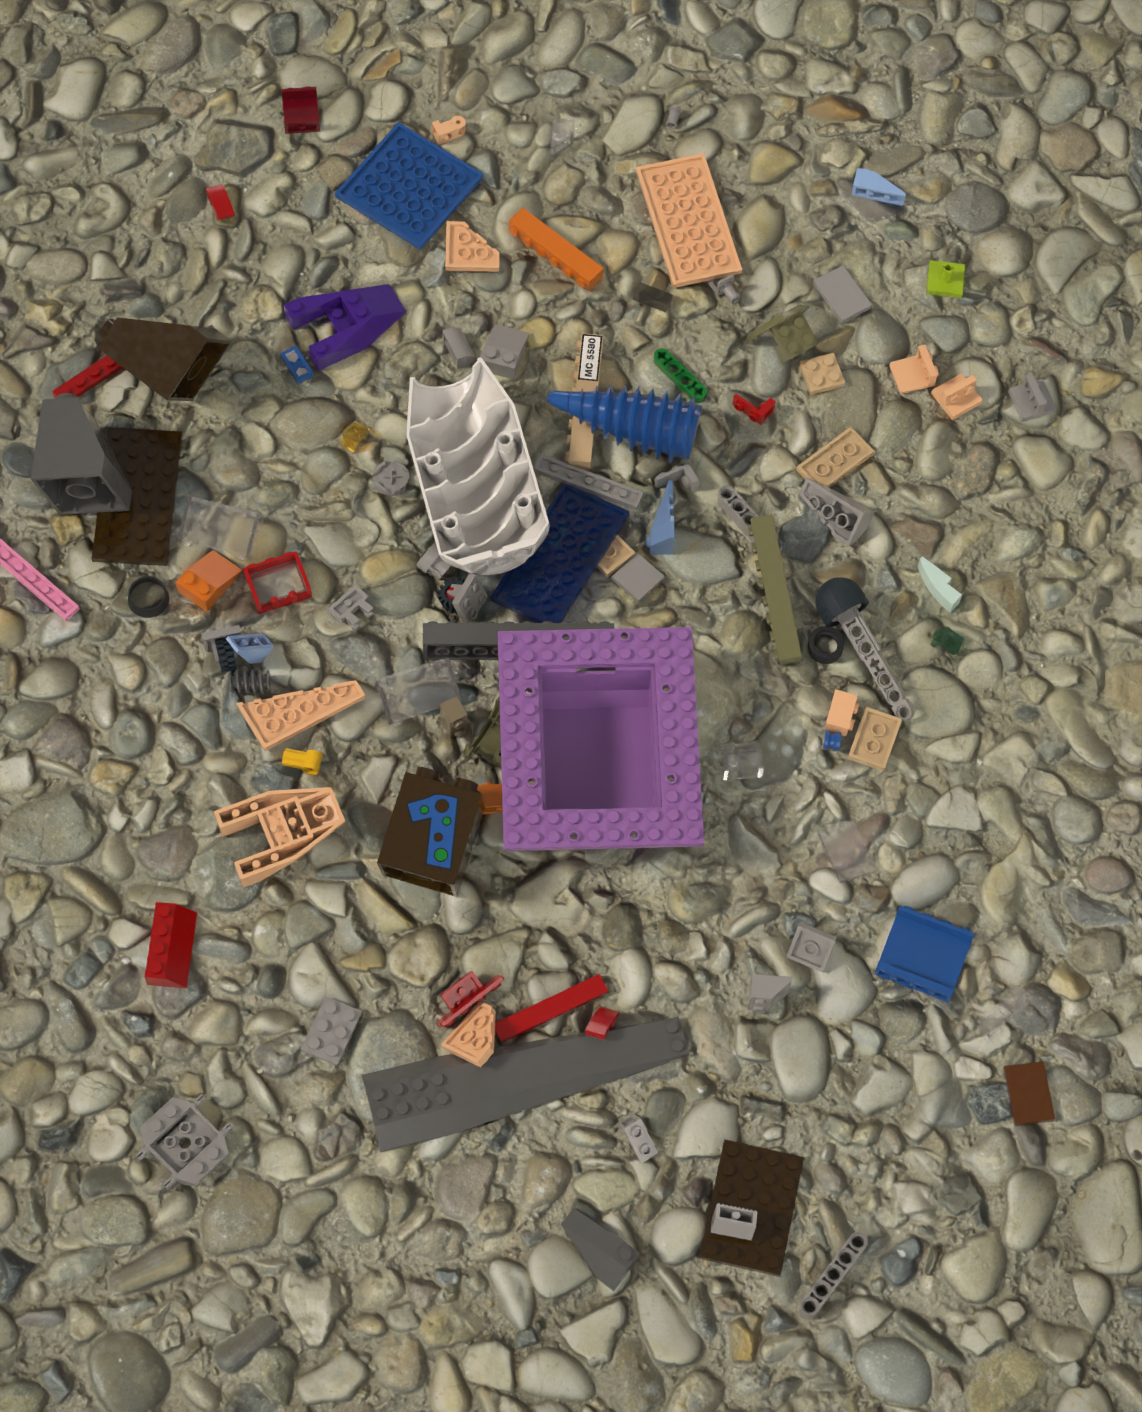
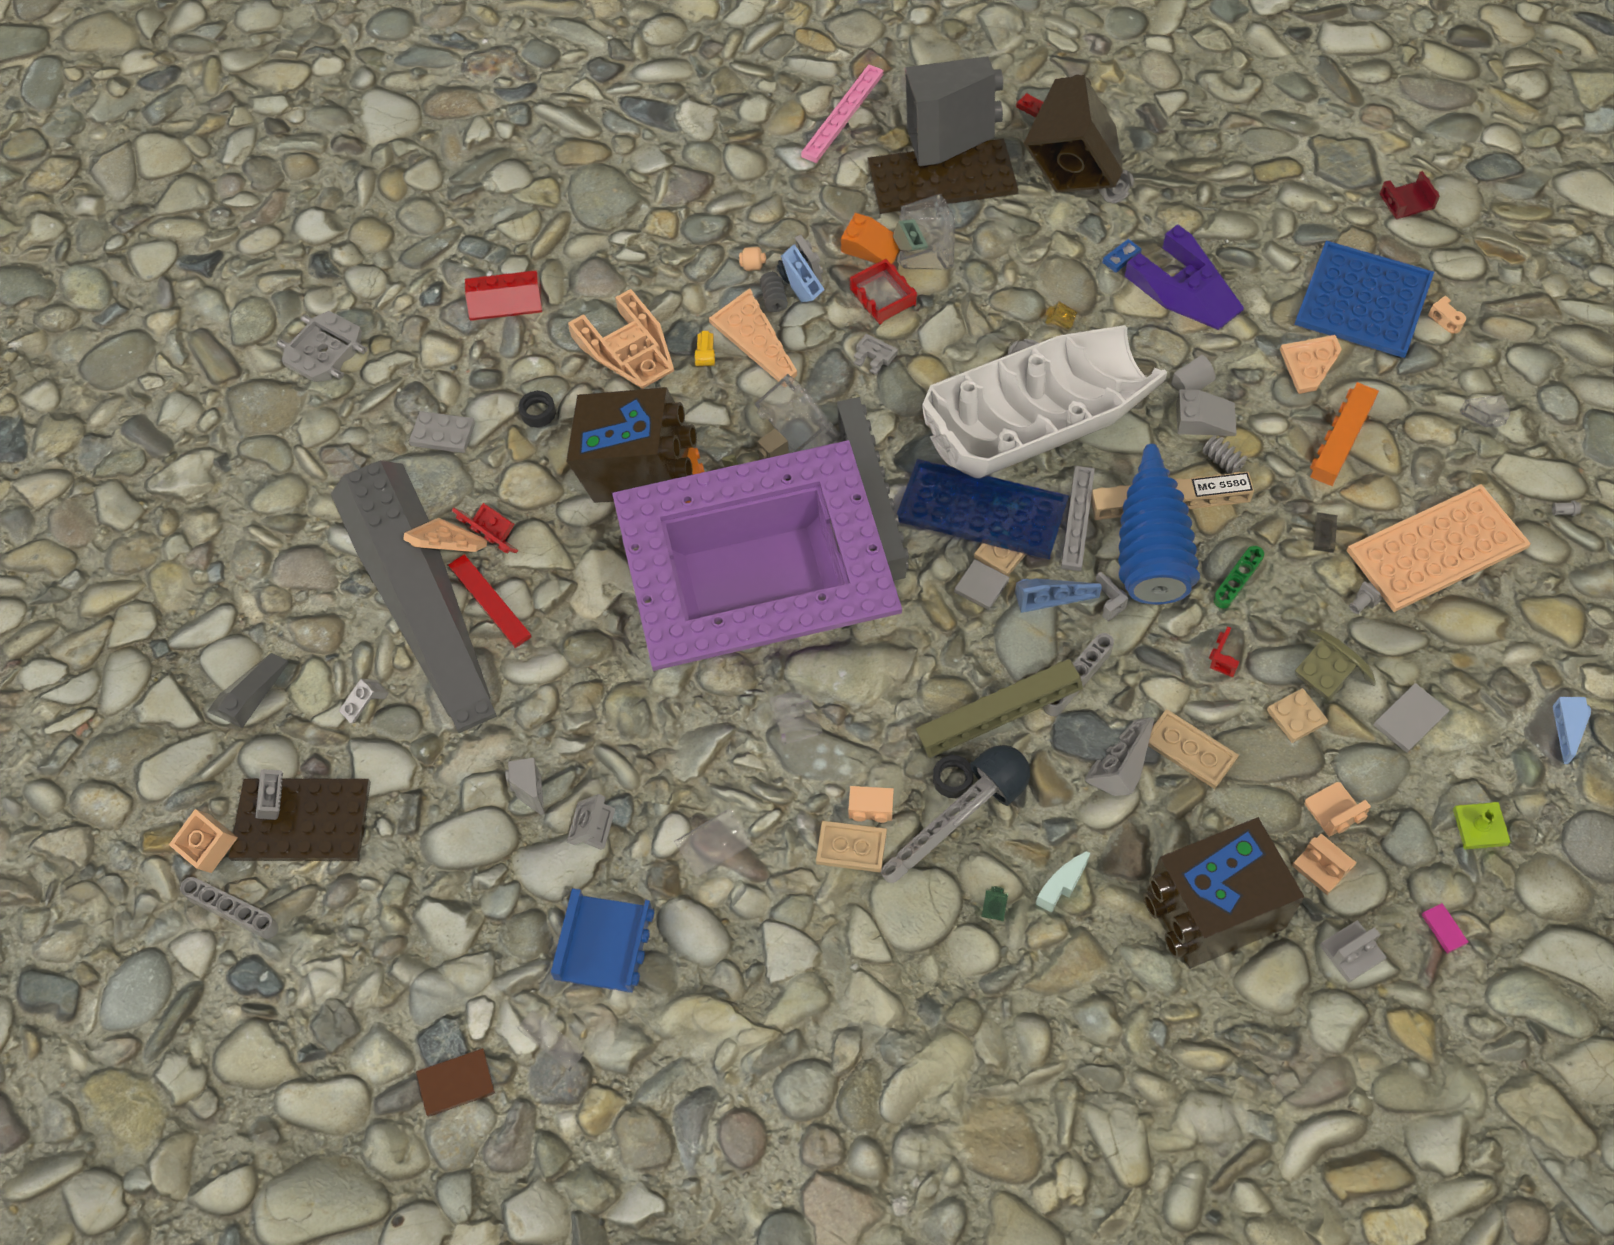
camera: 85 degrees right, 5 degrees down
black tyre [128,576,169,618] -> none
red slope [205,184,235,221] -> none
light grey plate [437,573,488,623] -> none
red slope [585,1007,619,1040] -> none
blue wheel [823,730,841,751] -> none
none -> light nougat brick [169,809,238,873]
none -> black tyre [518,390,556,428]
none -> light nougat head [739,247,766,271]
none -> sand green slope [893,219,928,251]
none -> dark brown brick [1143,817,1305,969]
none -> light grey piece [1202,435,1247,474]
none -> dark pink tile [1421,903,1468,954]

